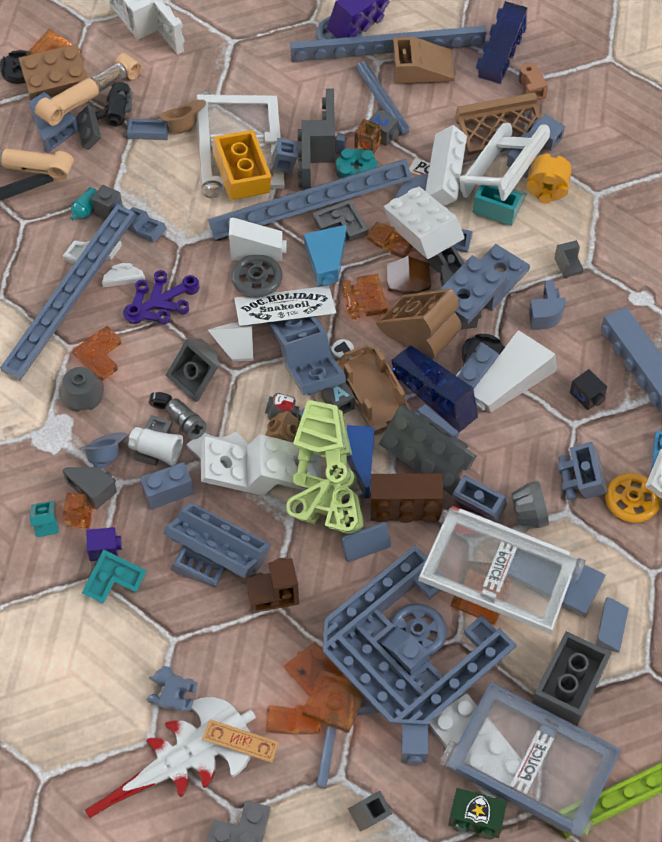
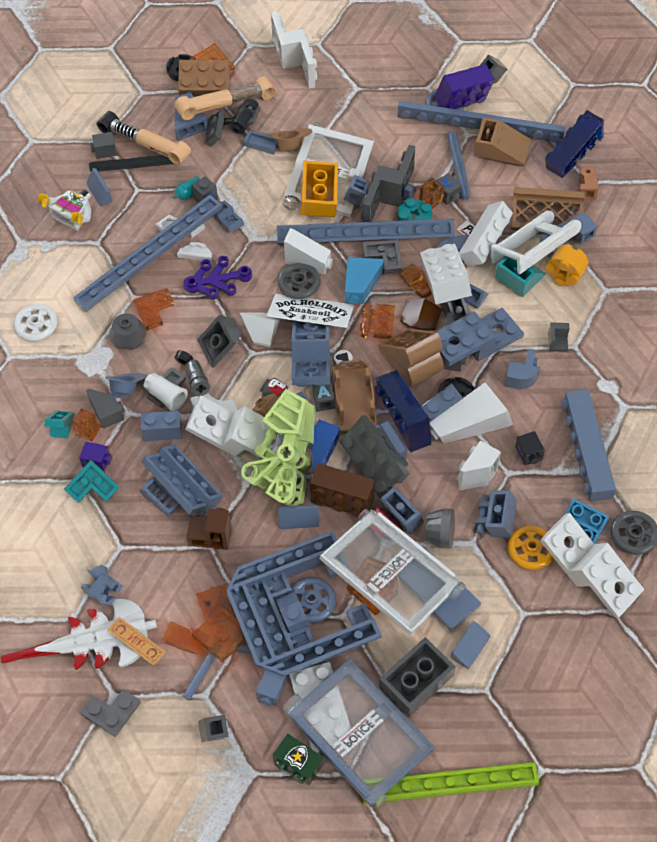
camera: 20 degrees right, 0 degrees up
none -> white slope [457,441,501,490]

